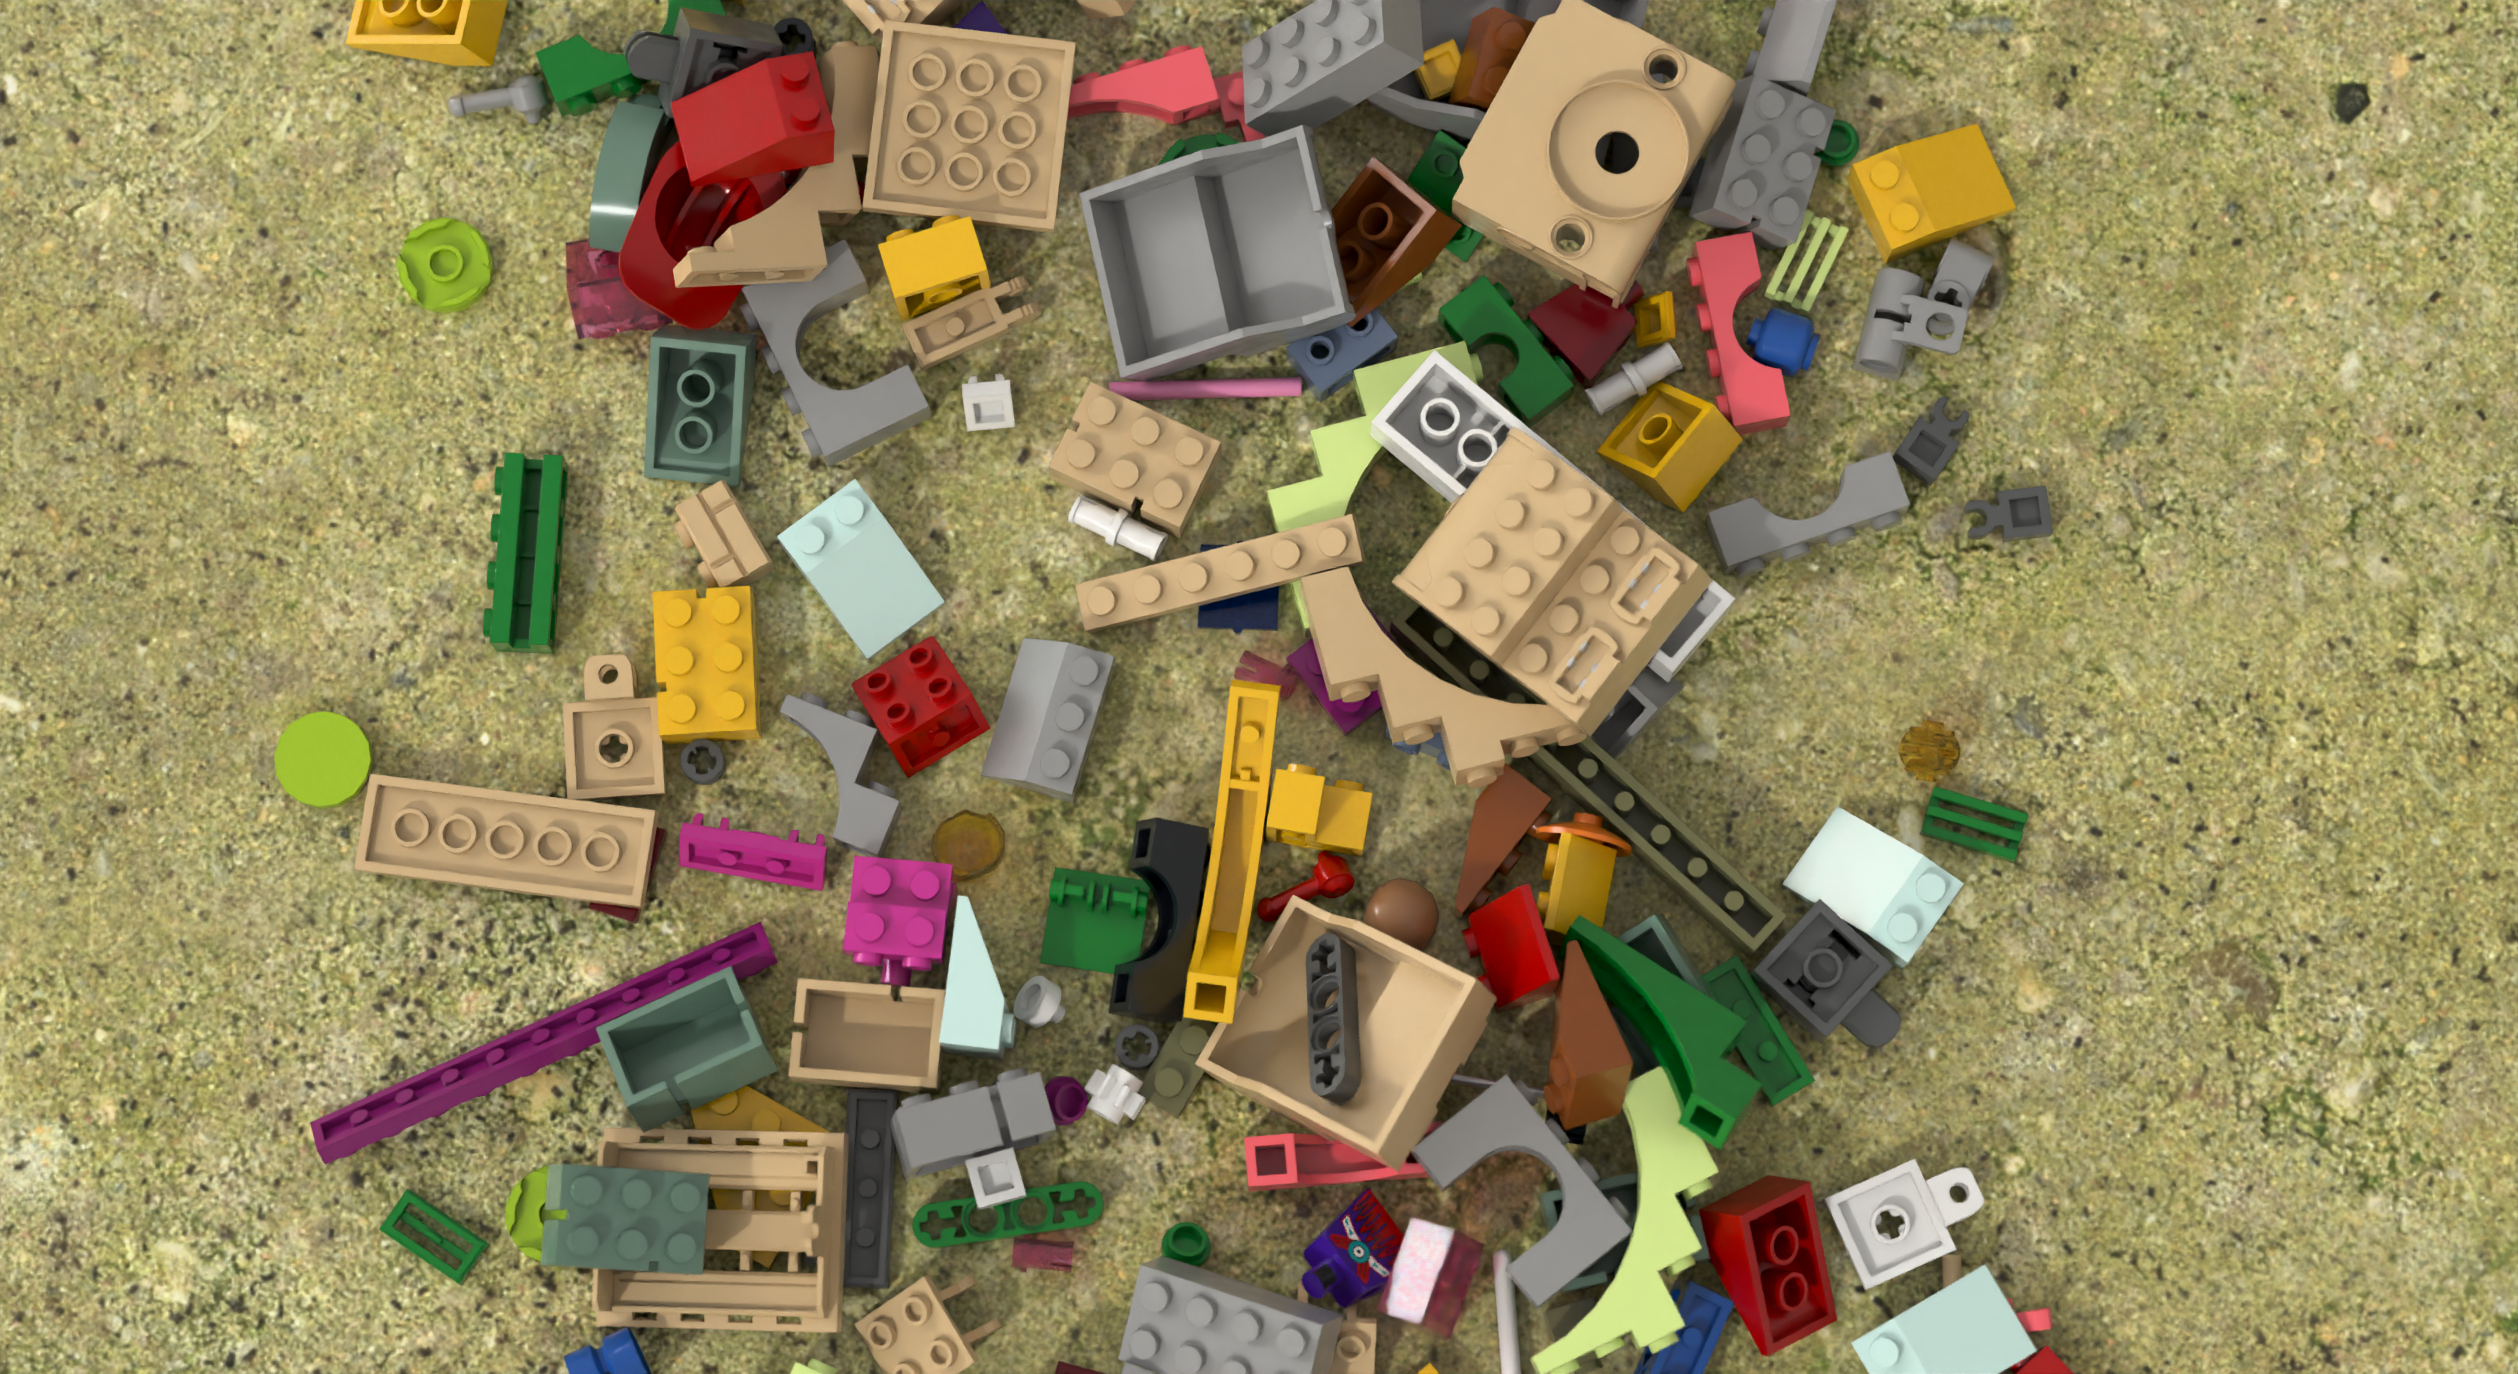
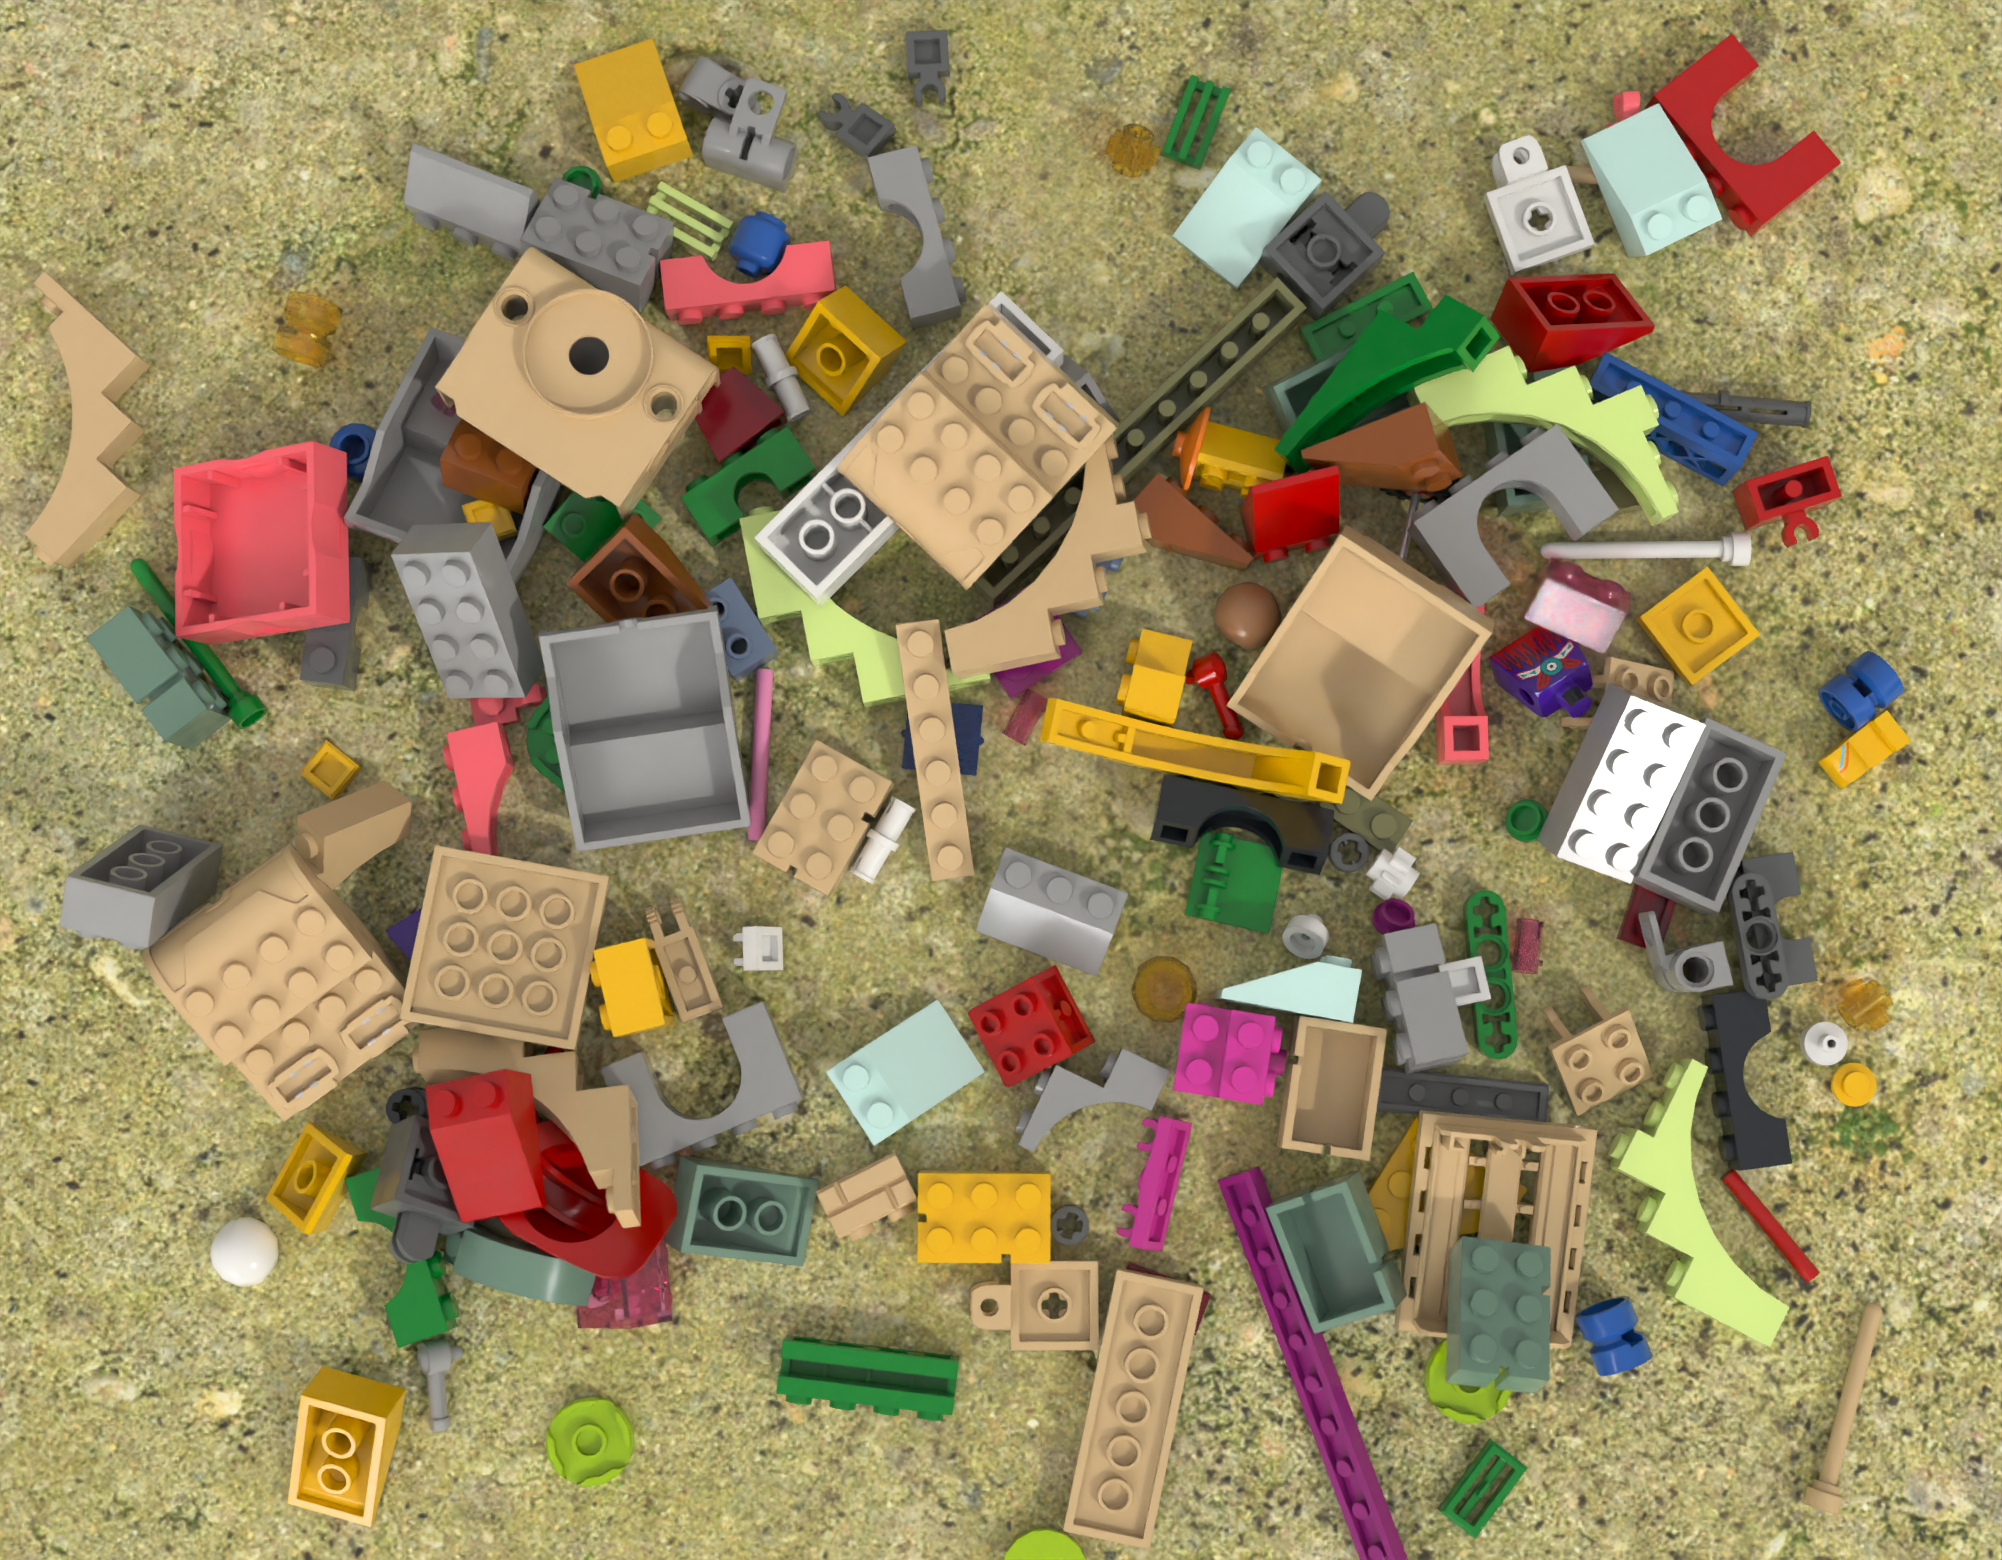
camera: 85 degrees left, 5 degrees up
dark grey beam [1306,933,1361,1106] -> none

